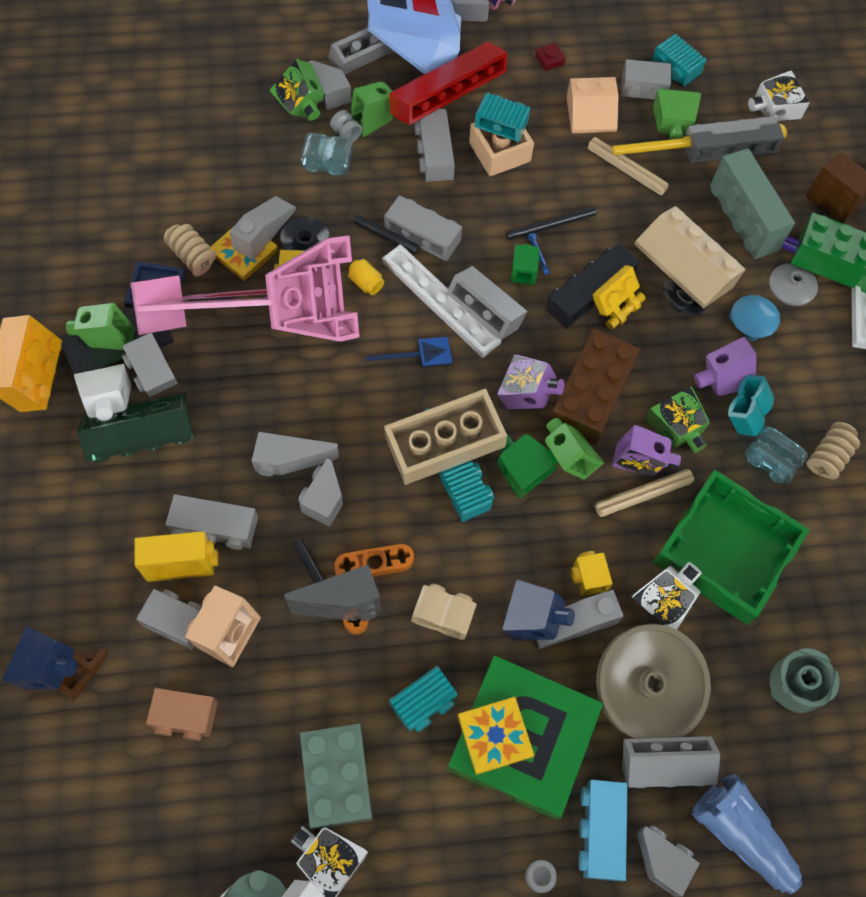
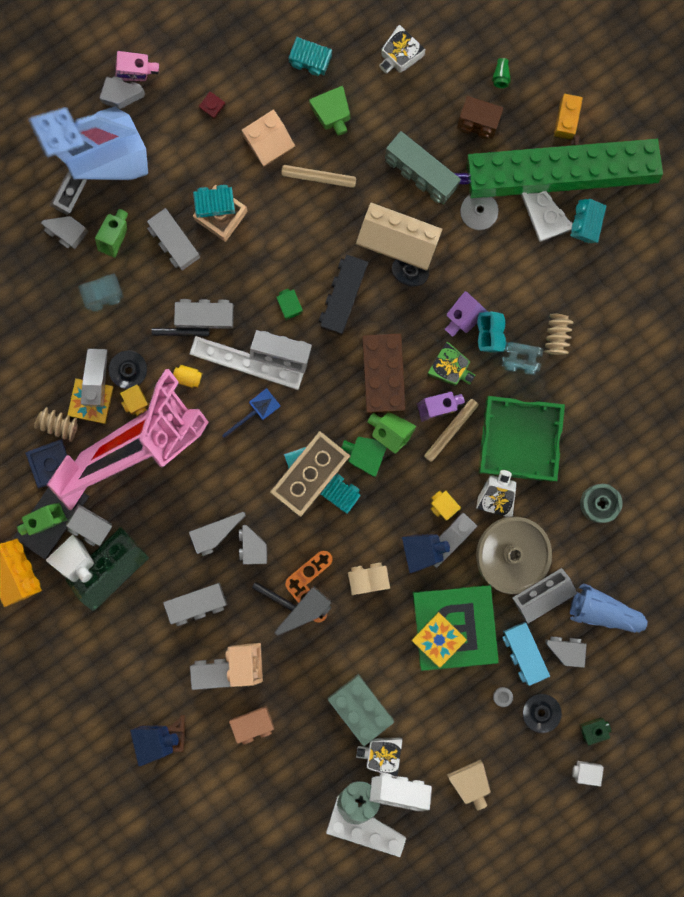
camera: 30 degrees left, 20 degrees up
yellow window [135,531,219,582] -> none
torso [270,59,324,121] -> none
light grey wheel [330,110,362,144] -> none
red brick [389,42,507,125] -> none
teal brick [389,666,458,733] -> none
torso [497,355,564,409] -> none
black bar [505,206,597,241] -> none
blue hinge [528,233,550,275] -> none
yellow plate [592,265,646,330] -> none
piece [612,116,787,163] -> none
light grey brick [621,59,671,100] -> none
dark azure dish [729,295,780,341] -> none

